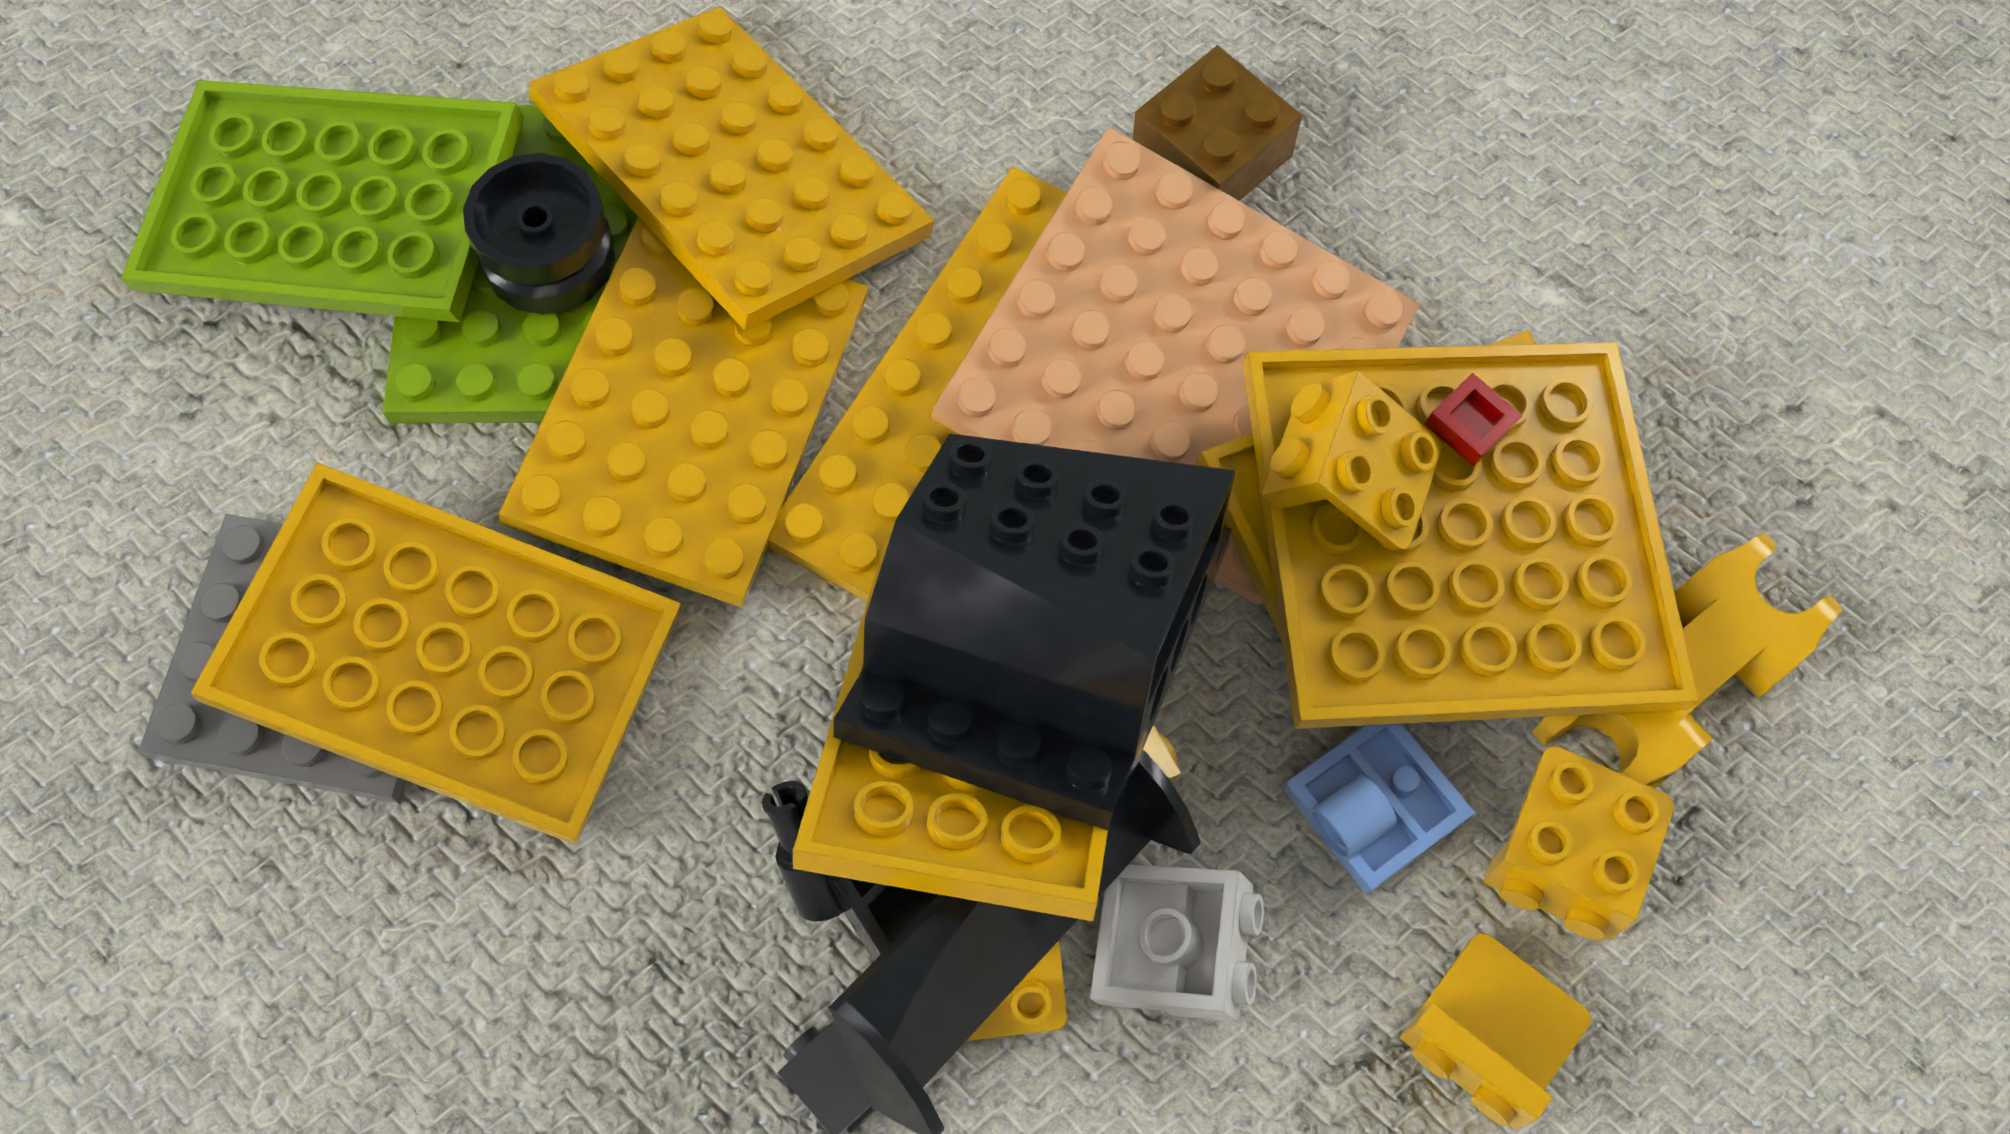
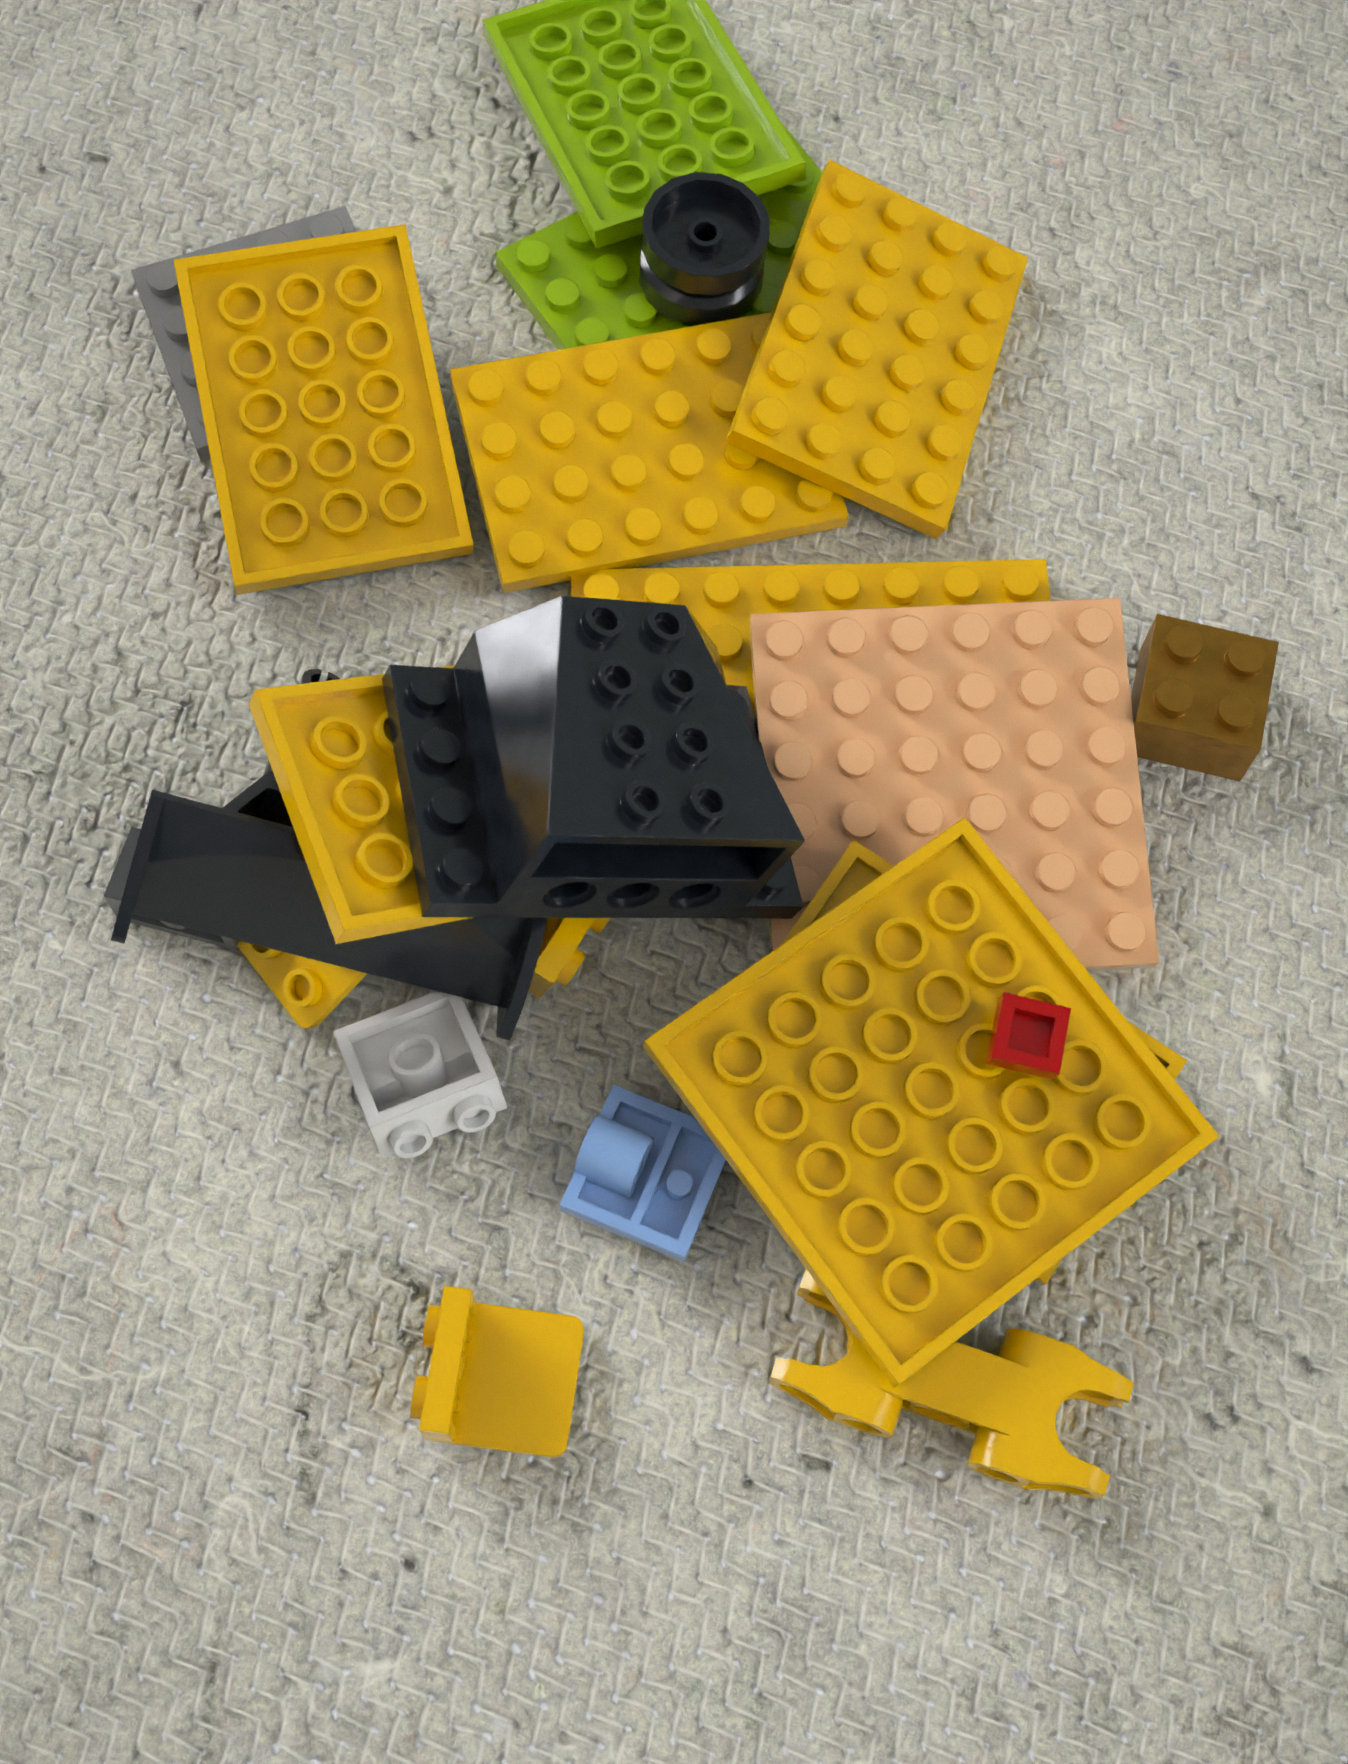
camera: 55 degrees right, 0 degrees up
yellow bracket [1261,370,1441,551] -> none
yellow bracket [1482,746,1674,941] -> none

